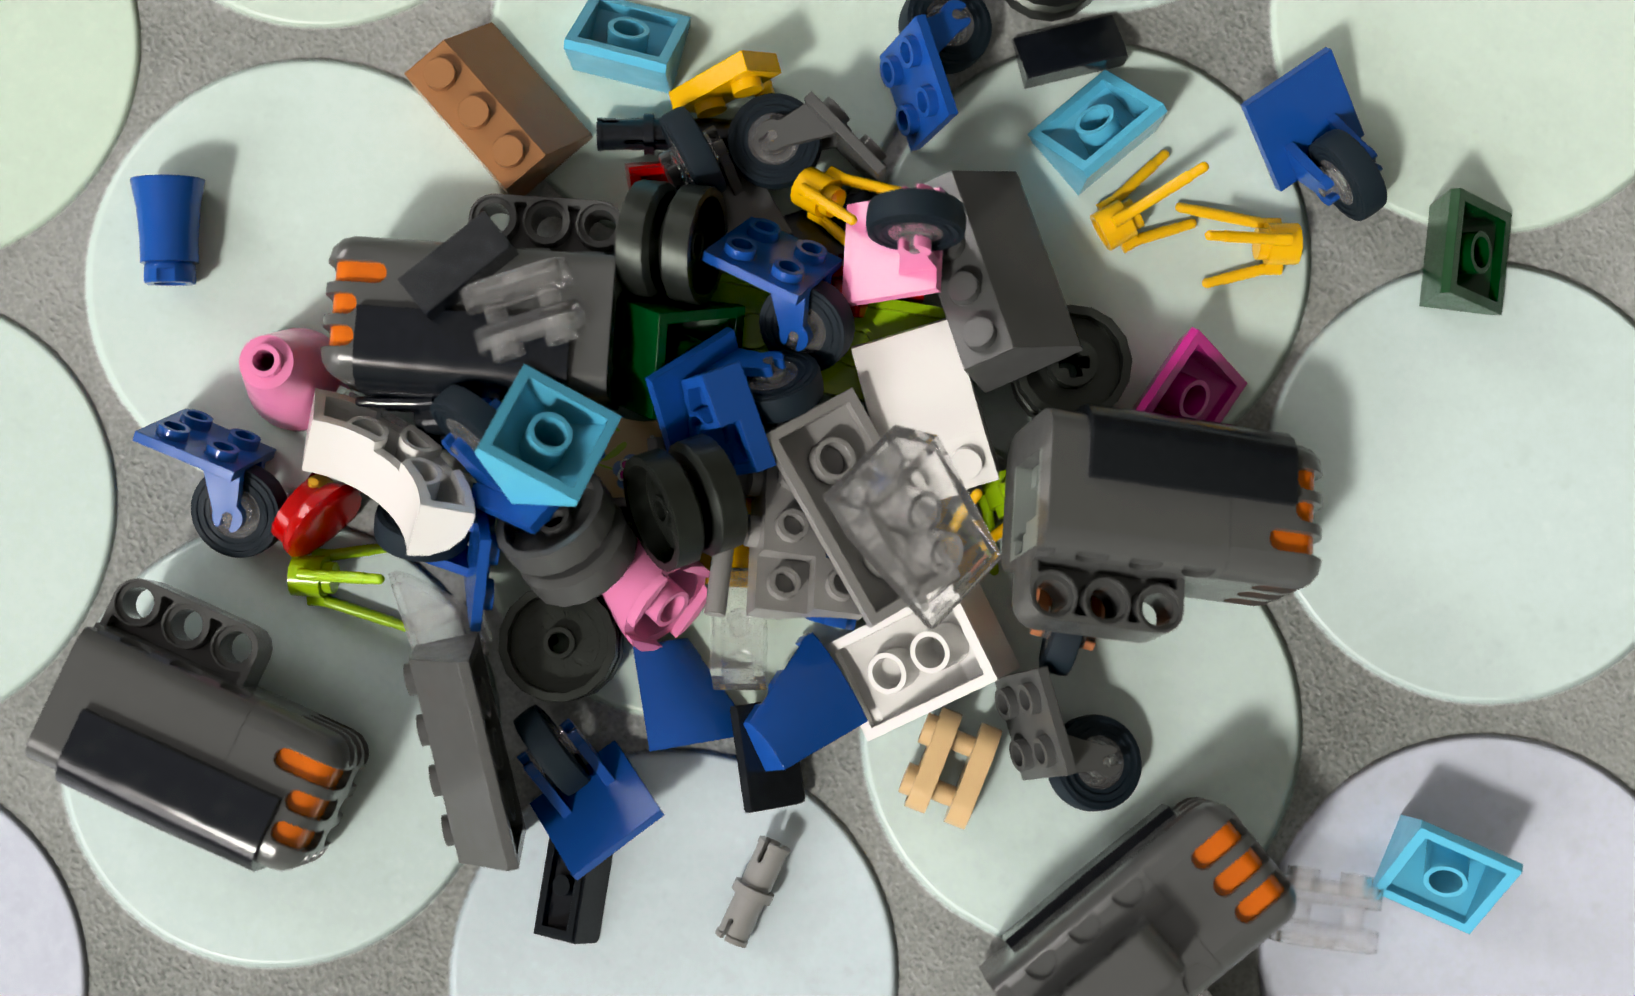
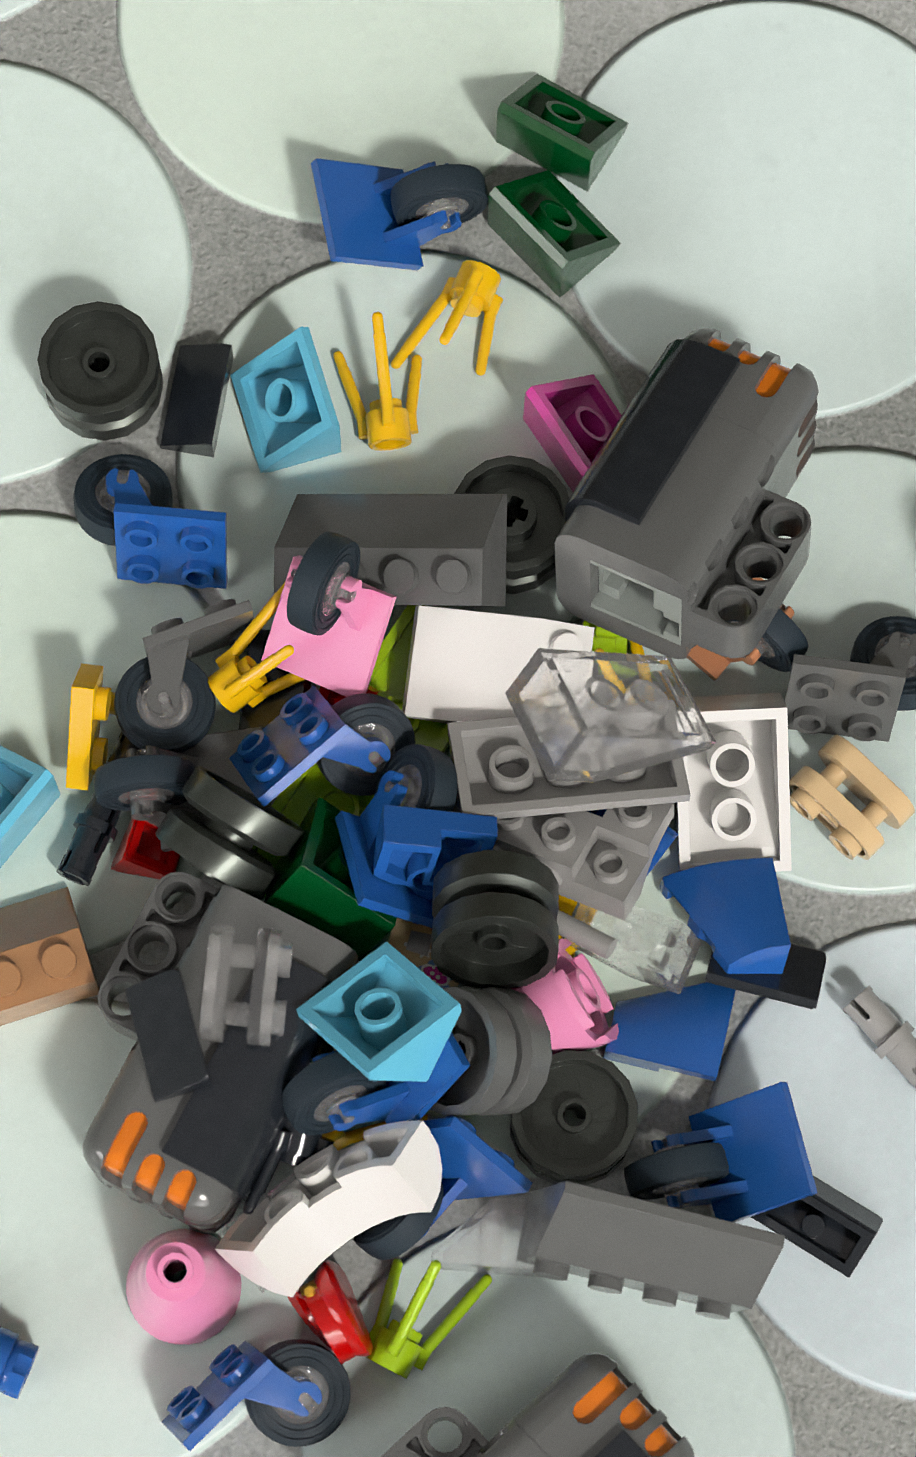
camera: 75 degrees left, 10 degrees down
none -> dark green slope [488,170,621,298]

